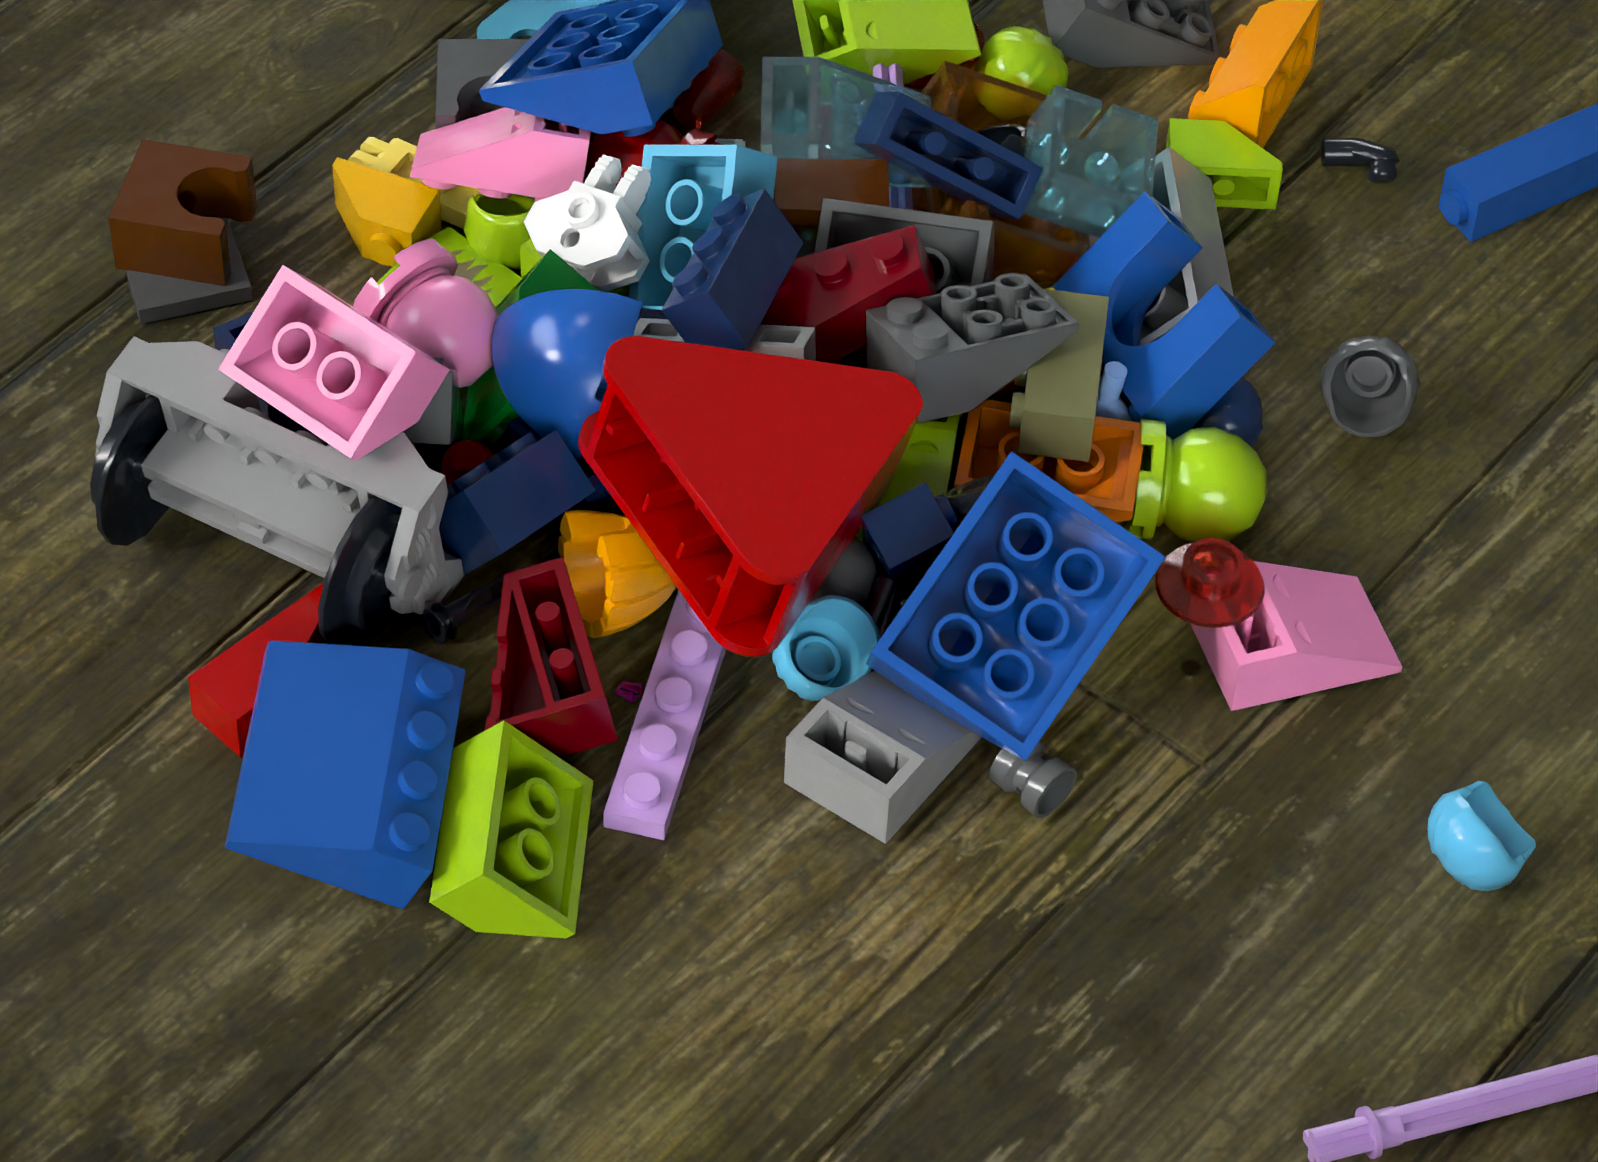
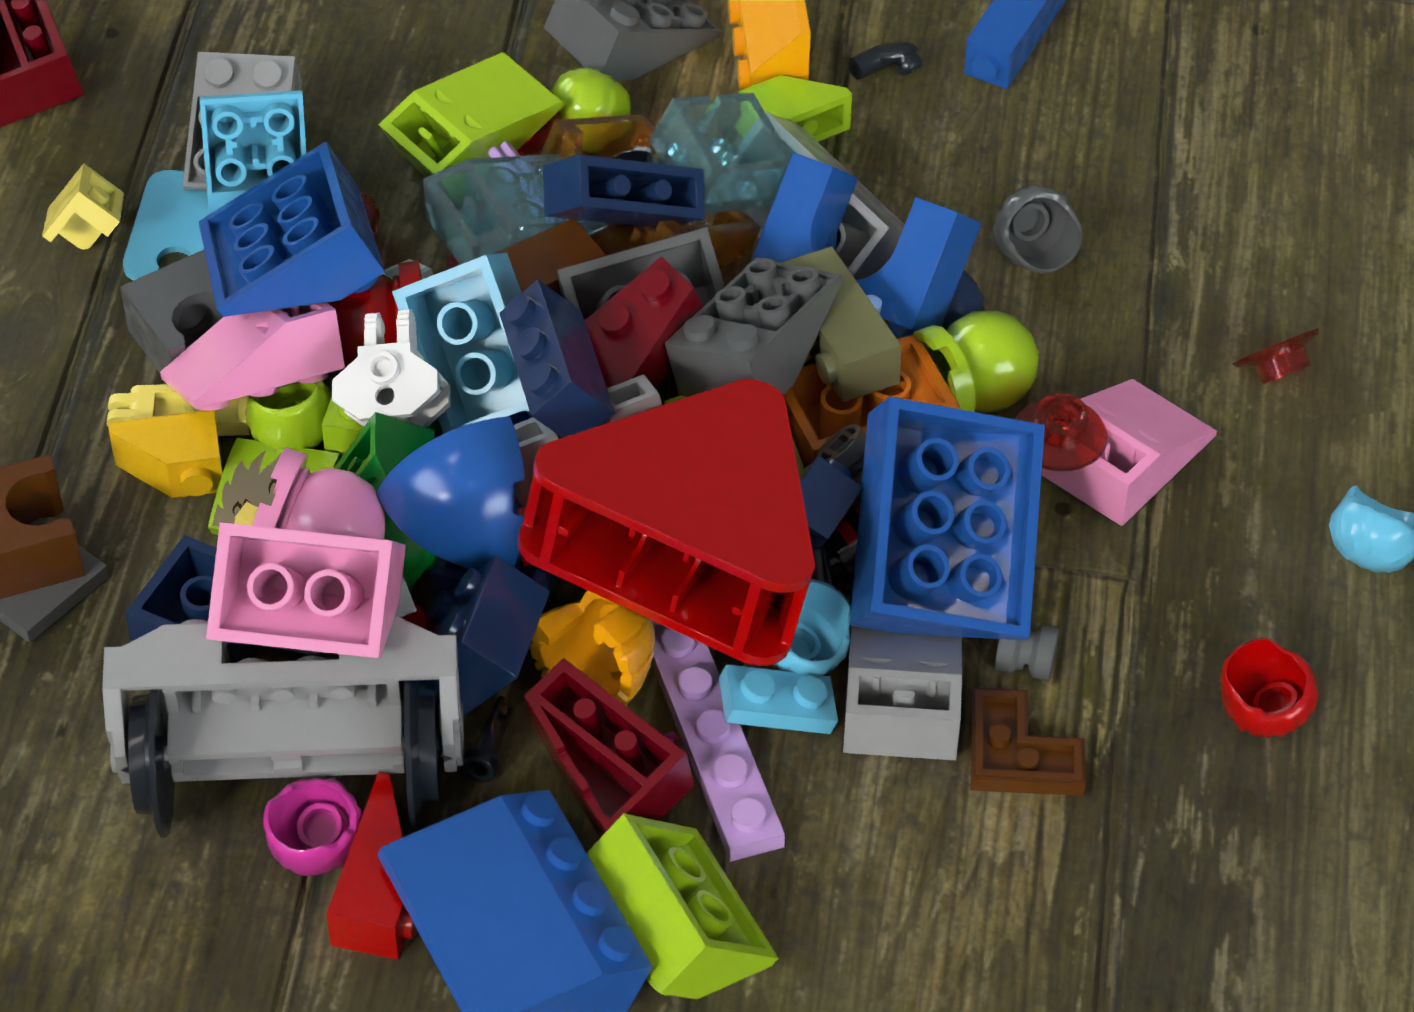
camera: 30 degrees left, 0 degrees up
none -> dark pink hair [263,778,363,876]
none -> medium azure plate [719,664,838,734]
none -> reddish brown tile [970,688,1086,796]
none -> red hair [1221,638,1319,738]
none -> clear red piece [1232,328,1319,385]

